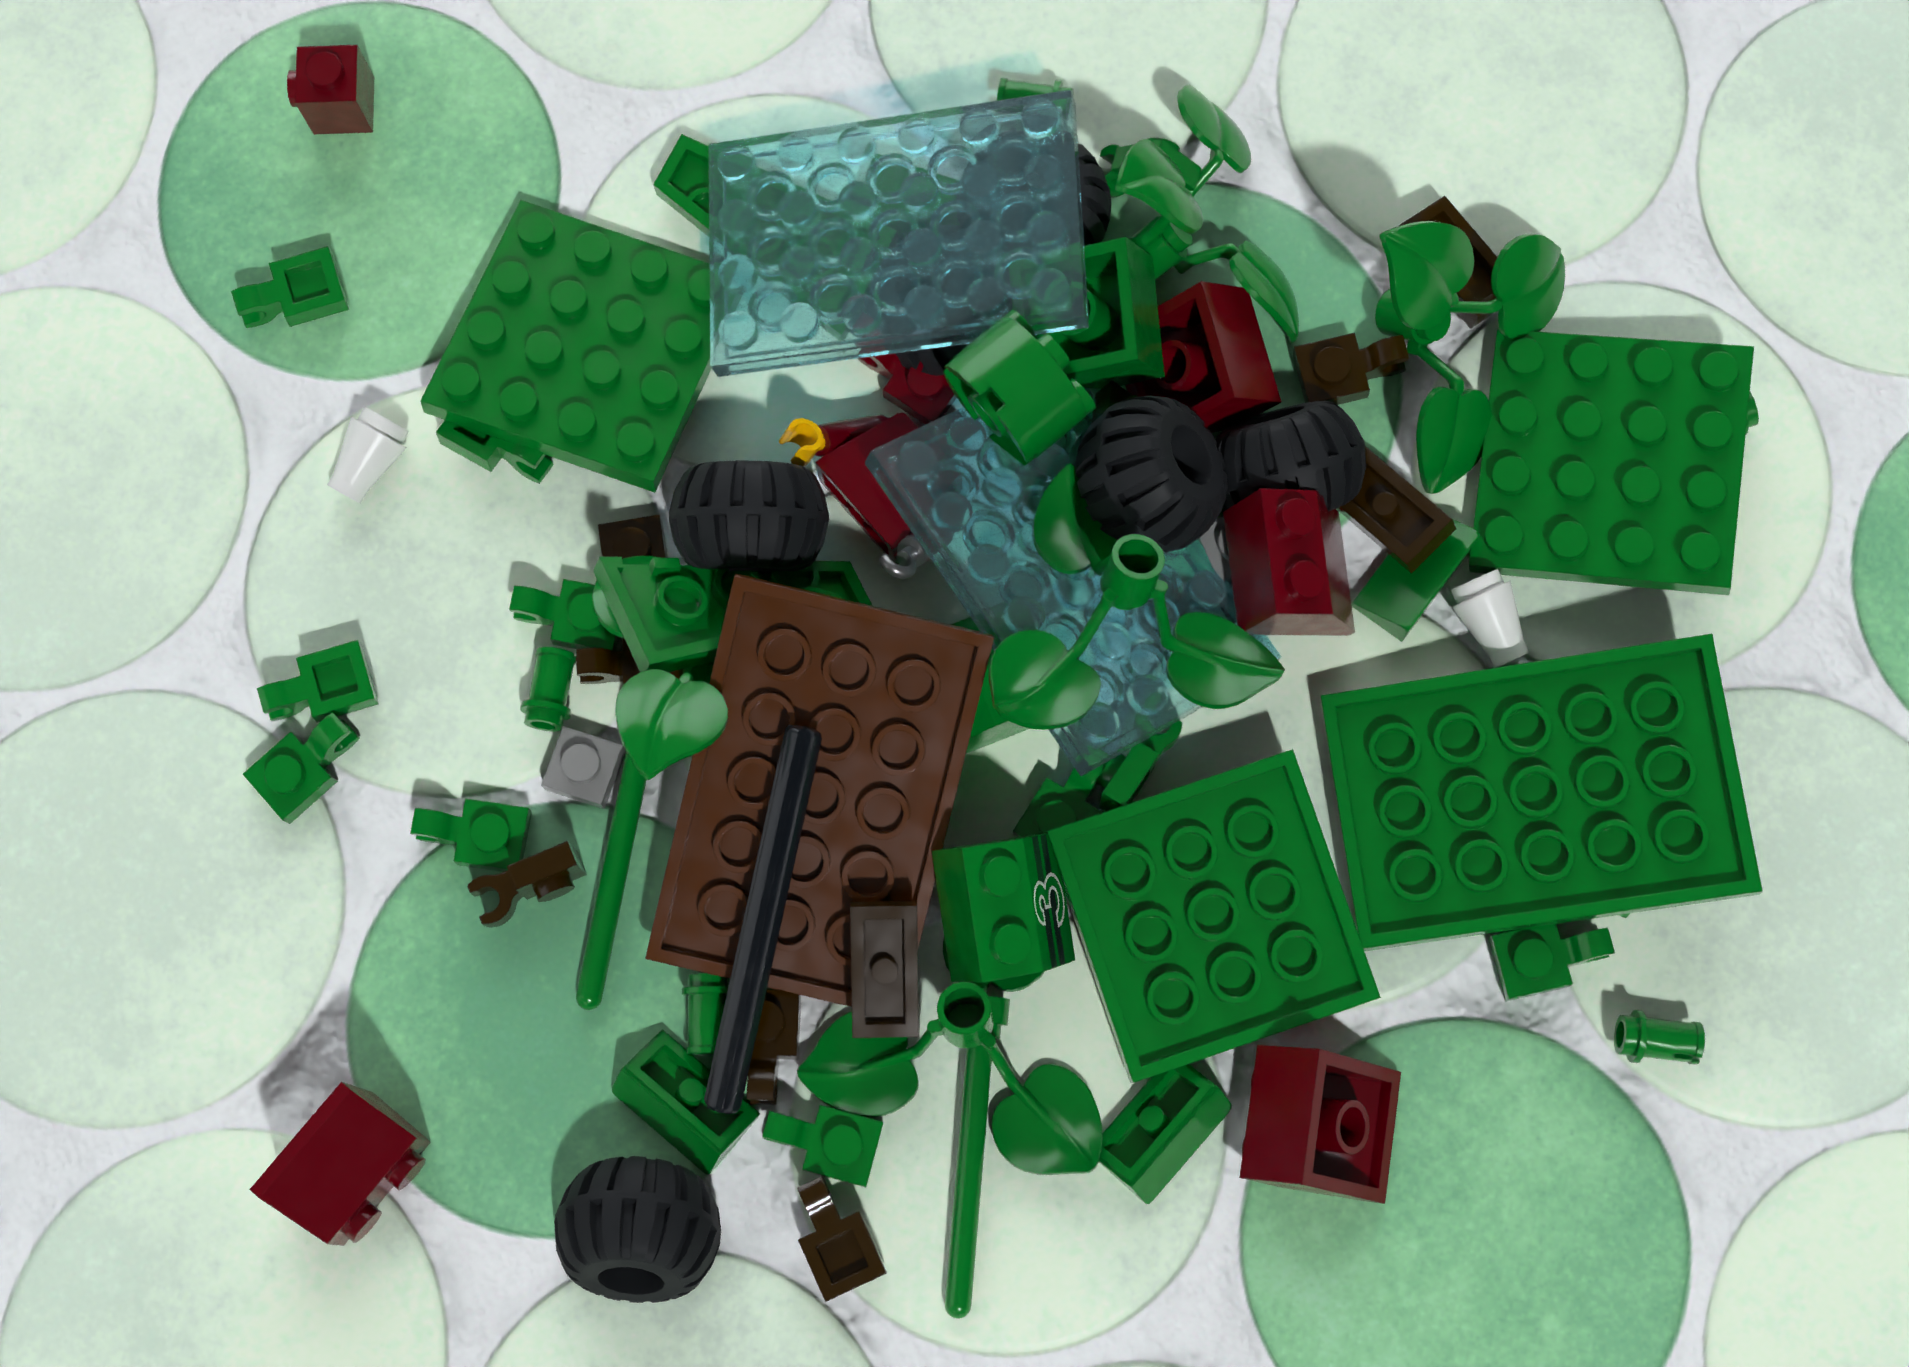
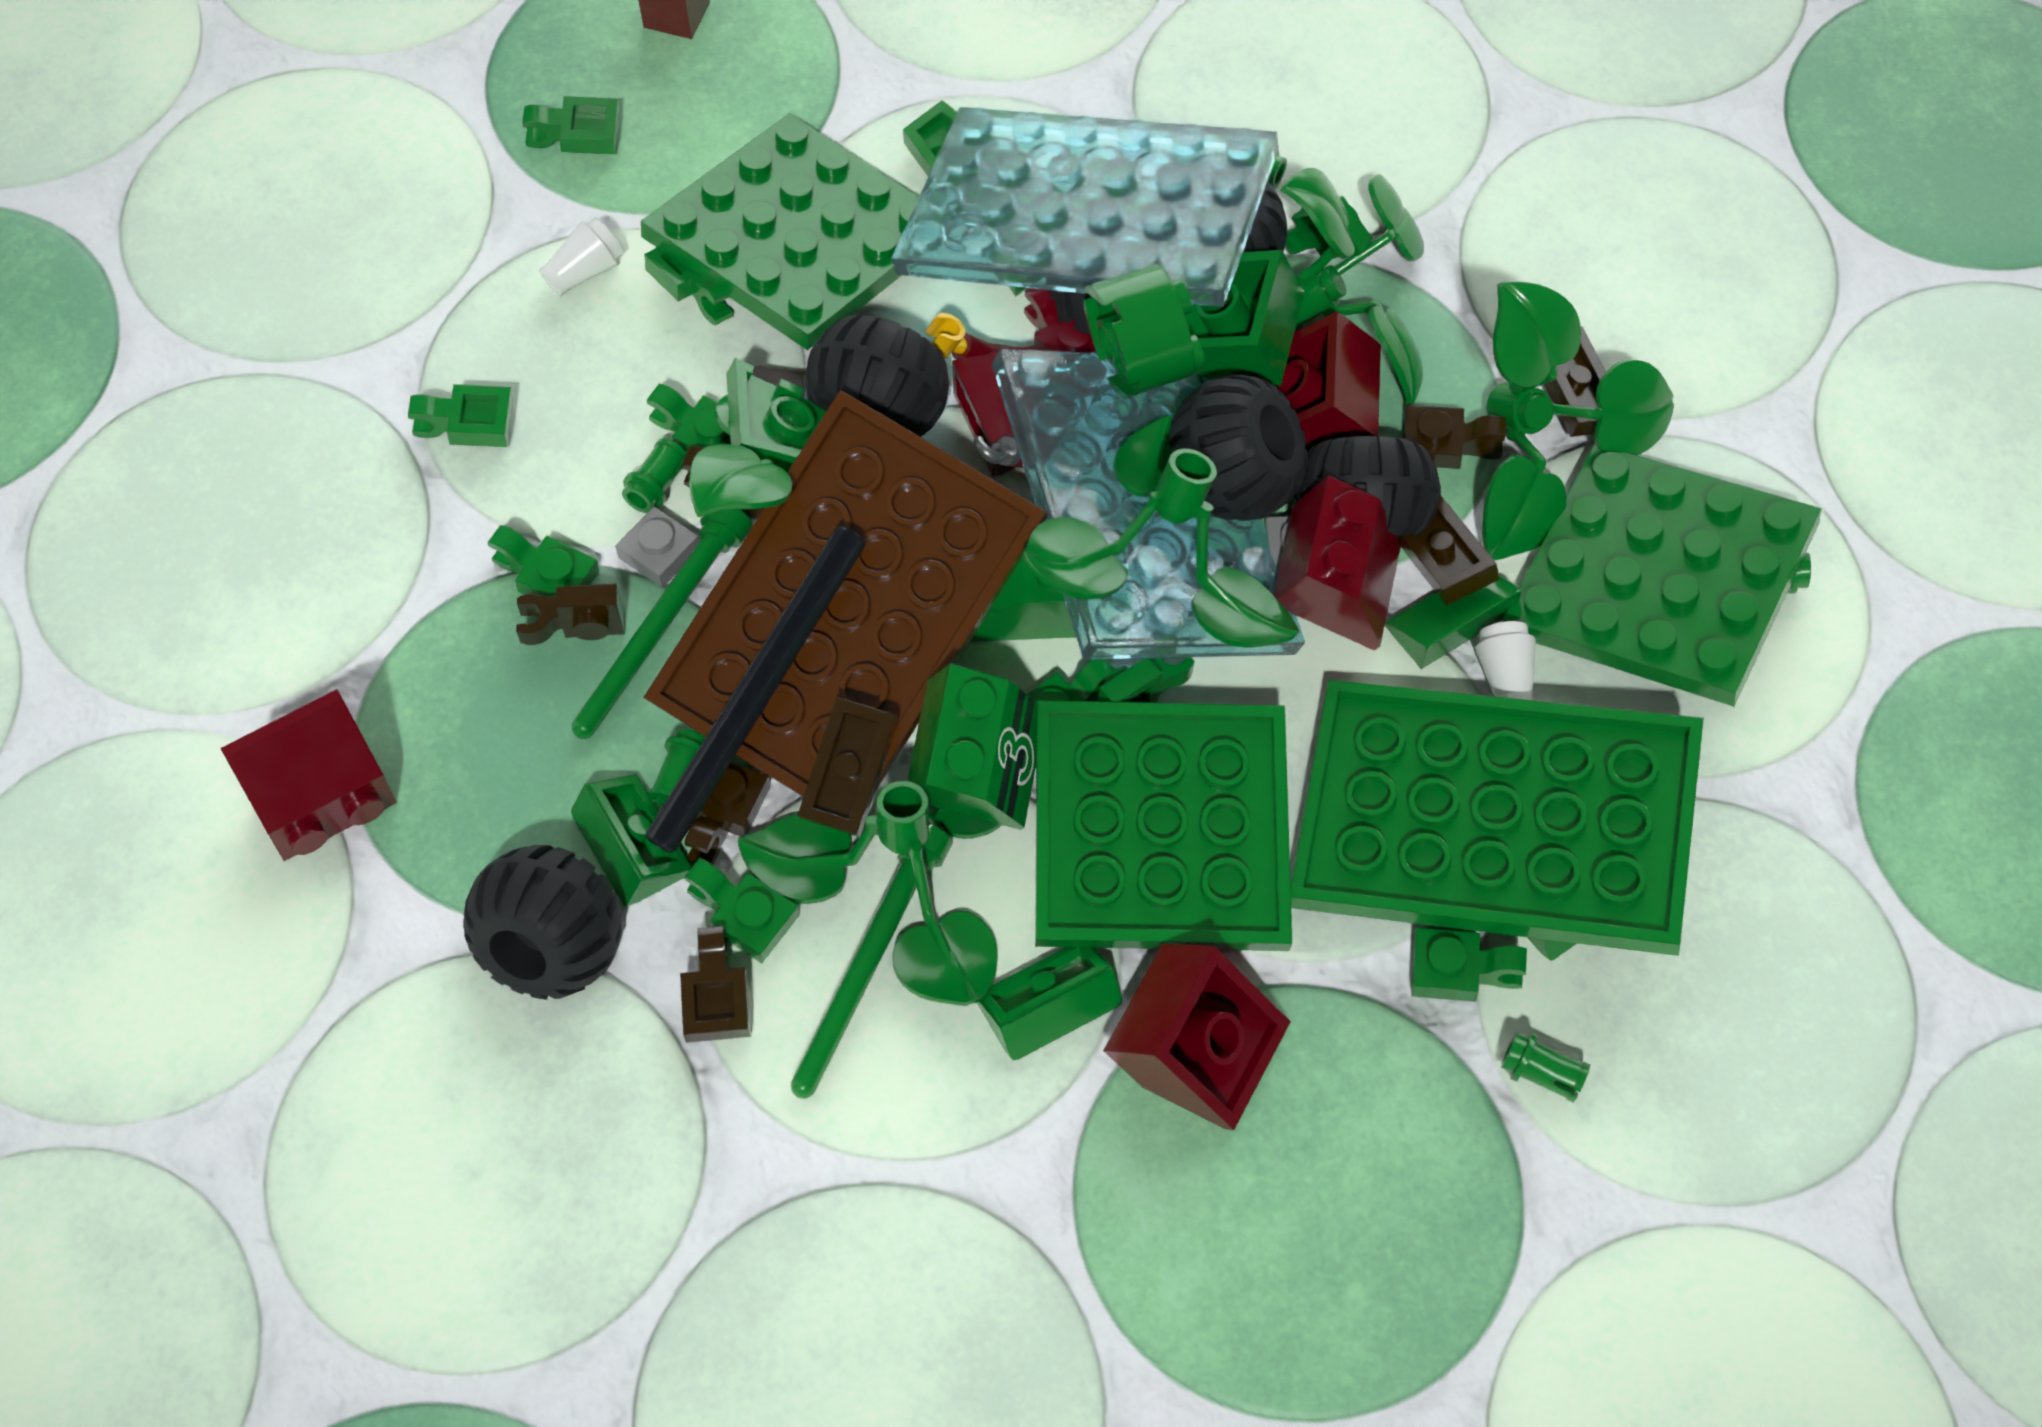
camera: 15 degrees right, 15 degrees down
green plate [243,713,360,824] -> none

